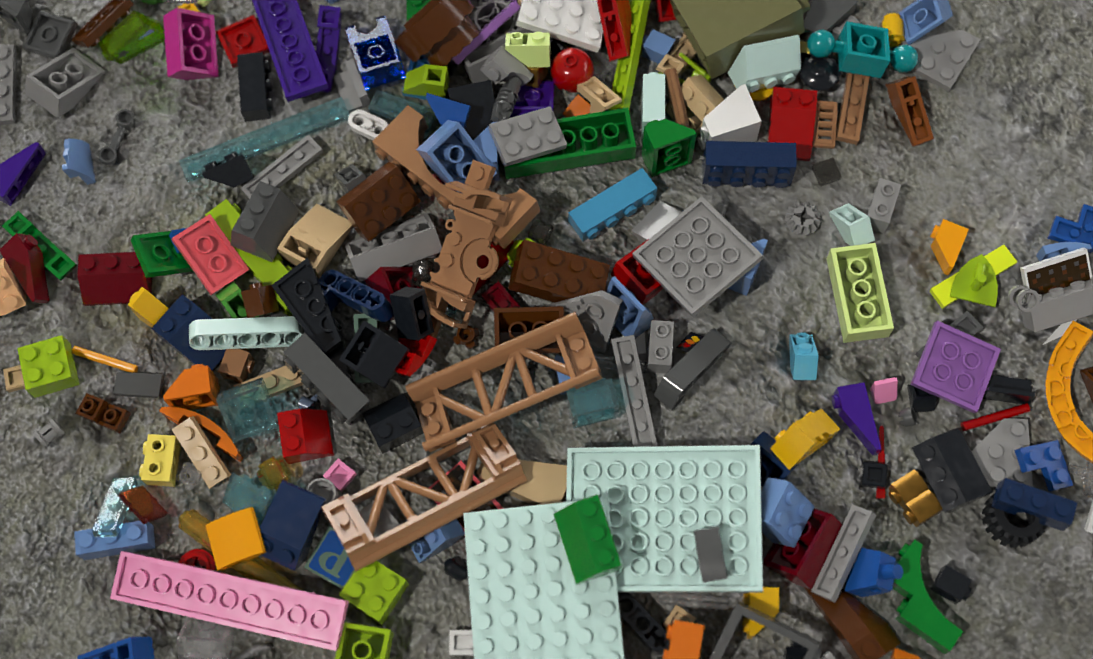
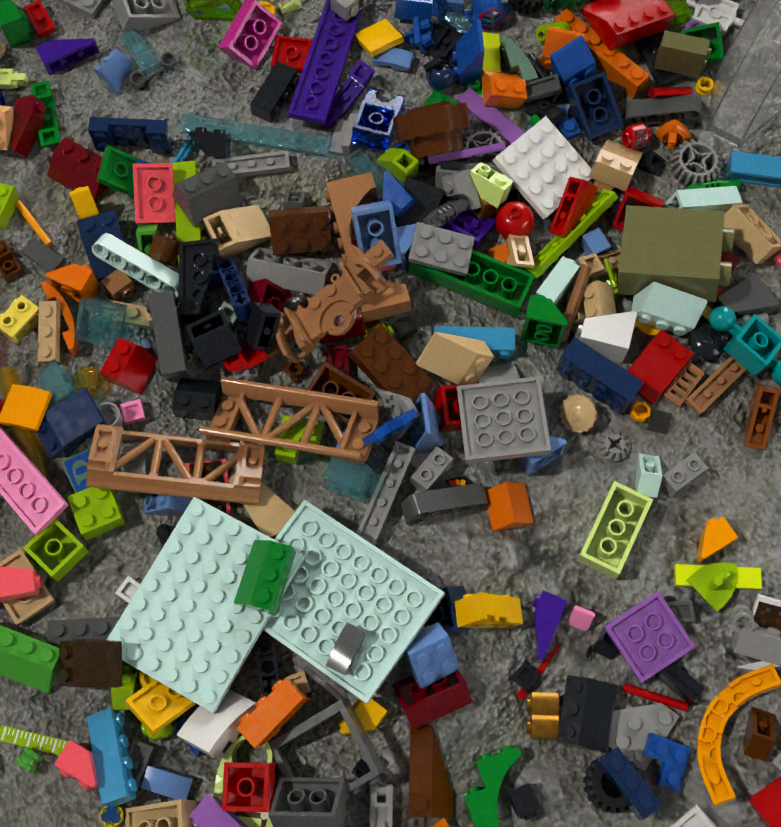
camera: 30 degrees right, 0 degrees up
white plate [348,110,388,140] -> none
medium azure slope [789,332,819,380] -> none
light grey plate [811,504,876,603] -> none
blue torso [845,548,903,597] -> none
none -> dark blue piece [88,117,173,155]
none -> clear light blue plate [119,29,160,76]
none -> dark azure axle [172,136,196,163]
none -> lime brick [274,415,325,465]
none -> blue plate [362,408,418,446]
none -> tan slope [416,331,494,385]
none -> orange slope [485,482,534,532]
none -> tan piece [559,394,597,434]
none -> light orange tile [630,402,650,423]

